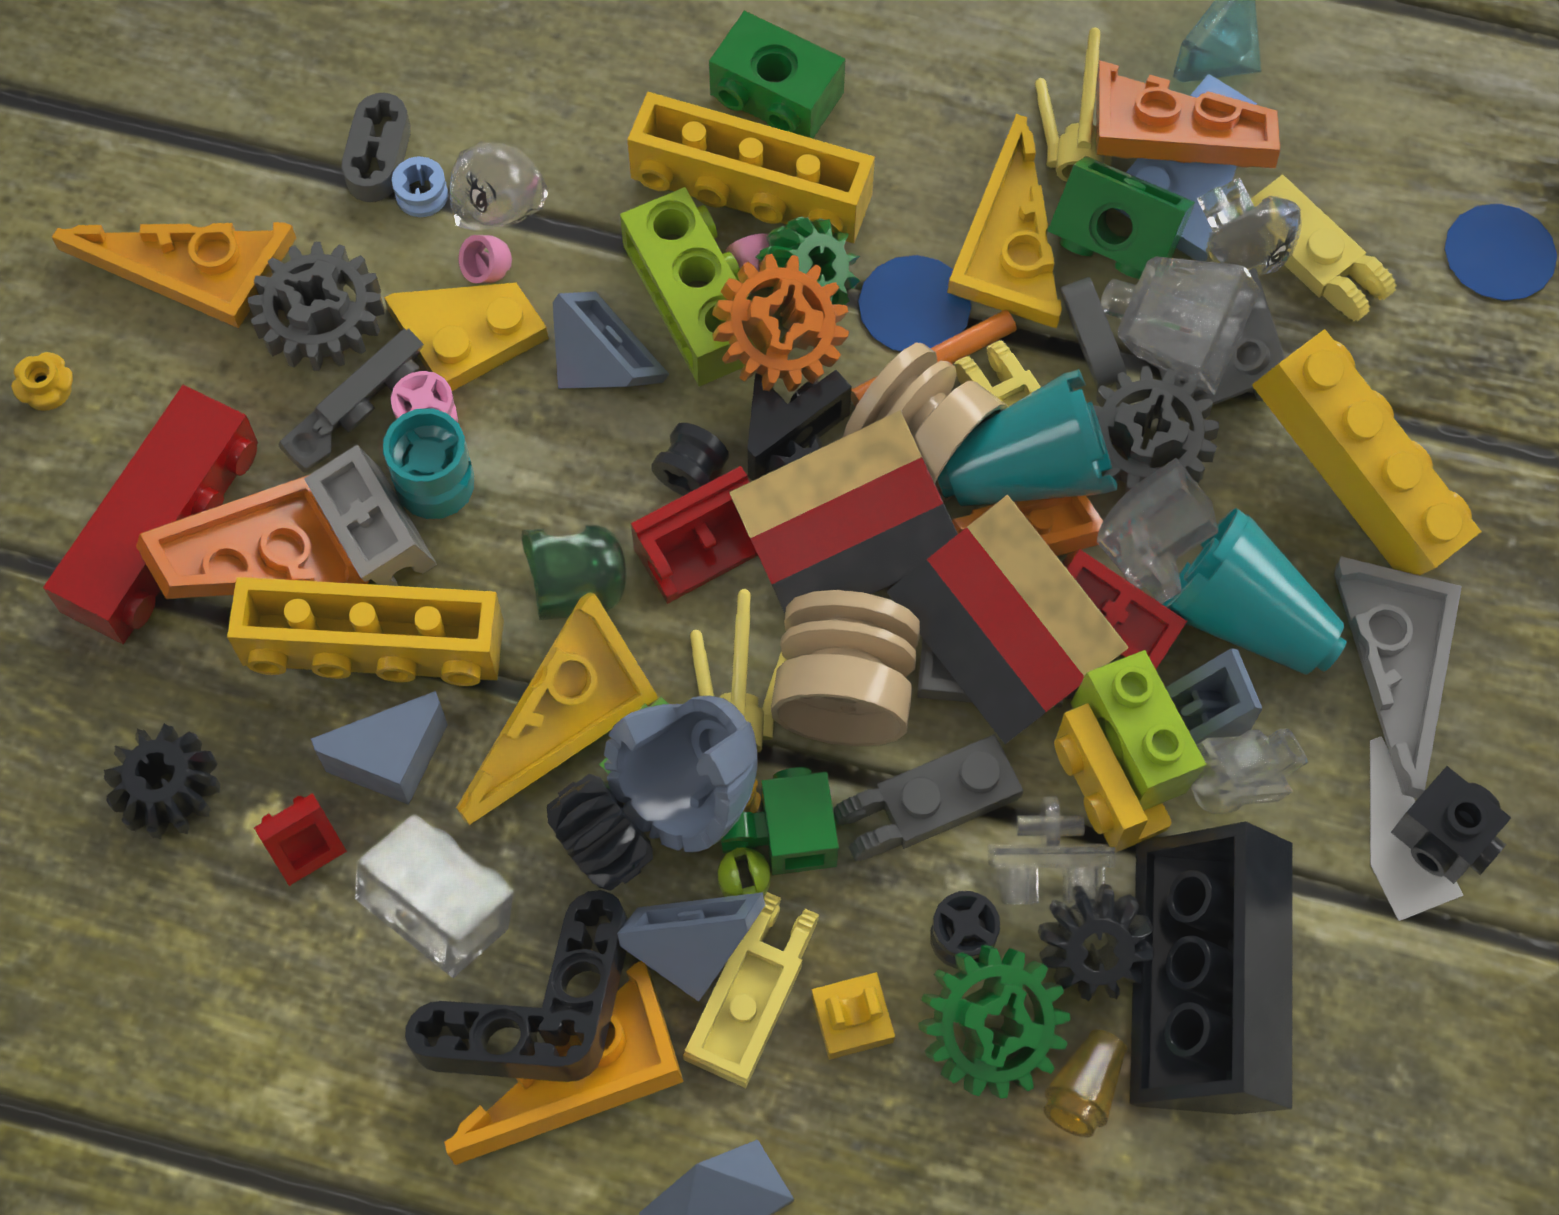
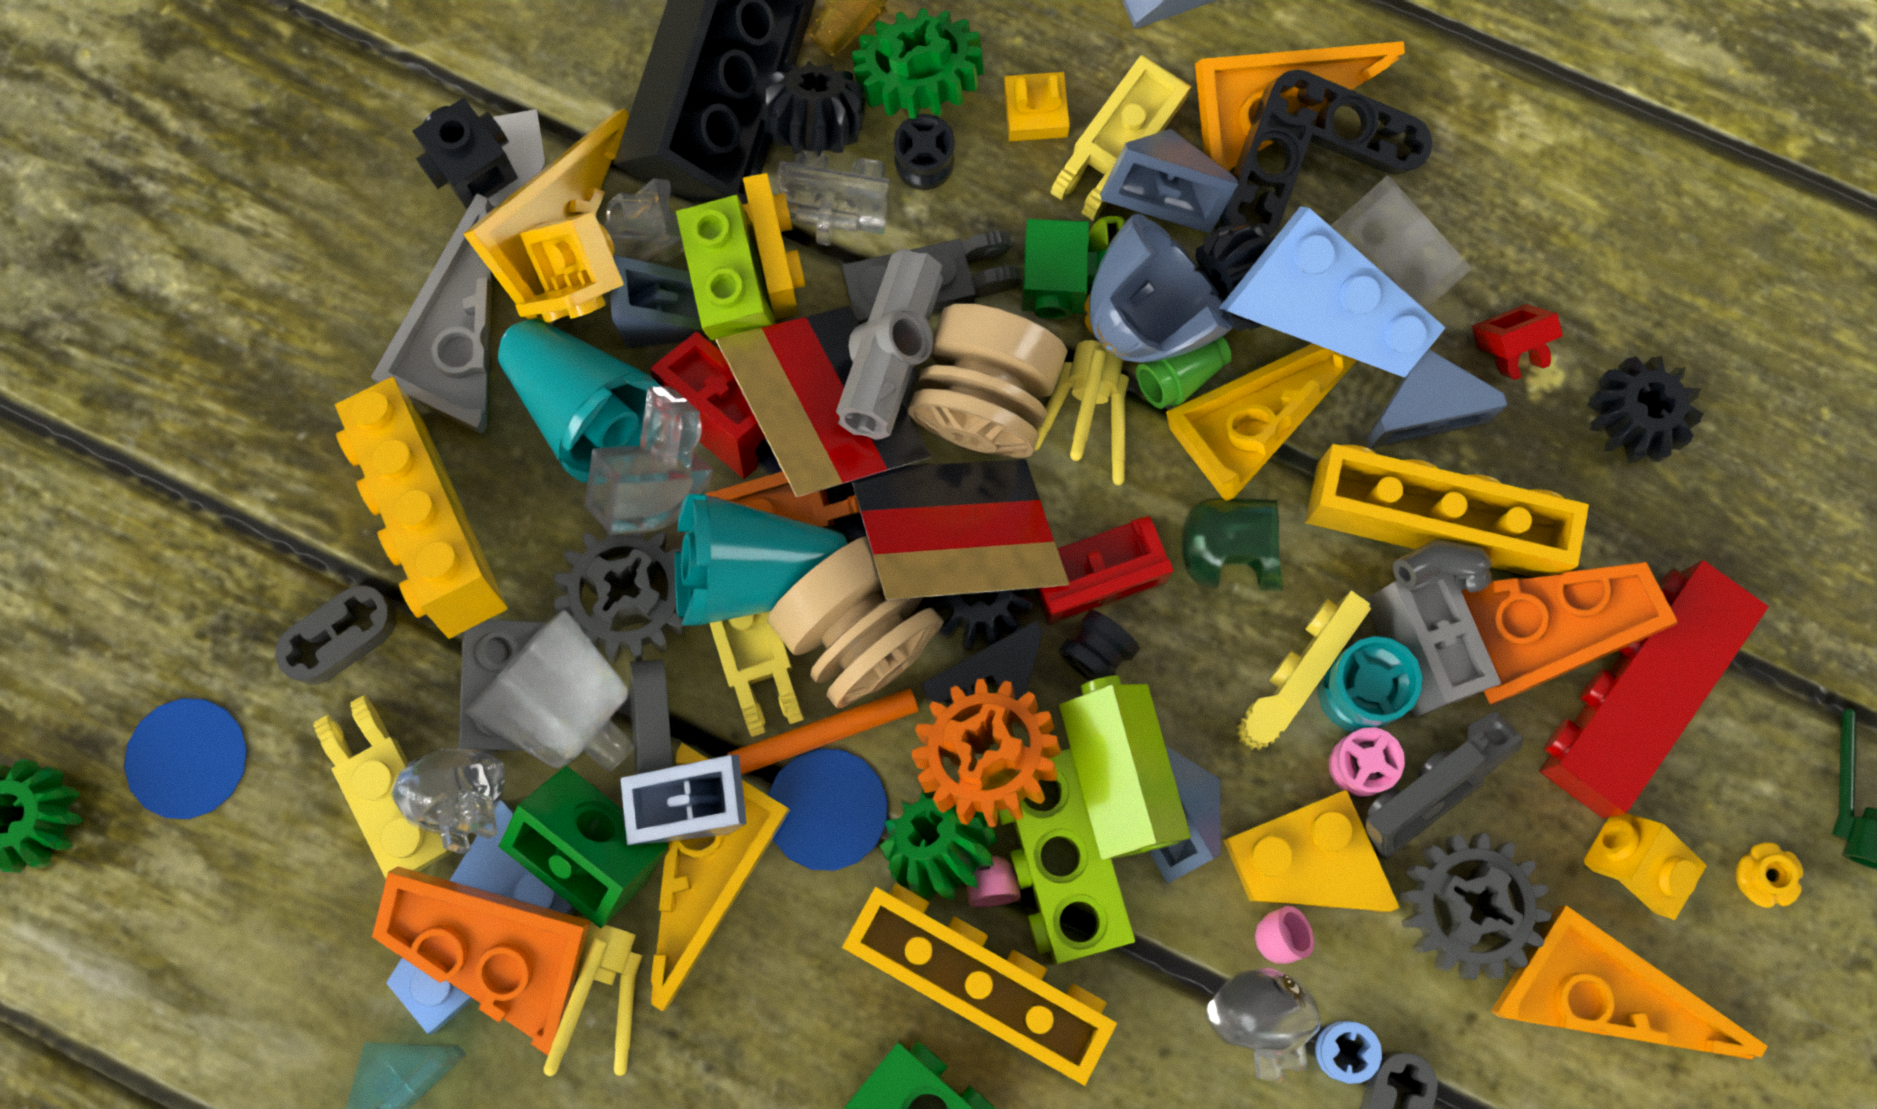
camera: 170 degrees left, 10 degrees up
none -> dark grey beam [275,586,396,685]
none -> yellow wing [463,108,629,324]
none -> yellow bracket [515,211,624,323]
none -> sand blue slope [620,755,747,845]
none -> light grey piece [836,248,943,440]
none -> lime brick [1059,675,1191,860]
none -> light blue wing [1219,206,1446,378]
none -> light yellow hinge [1236,590,1371,750]
none -> dark grey arm [1393,539,1493,592]
none -> yellow bracket [1583,813,1707,920]

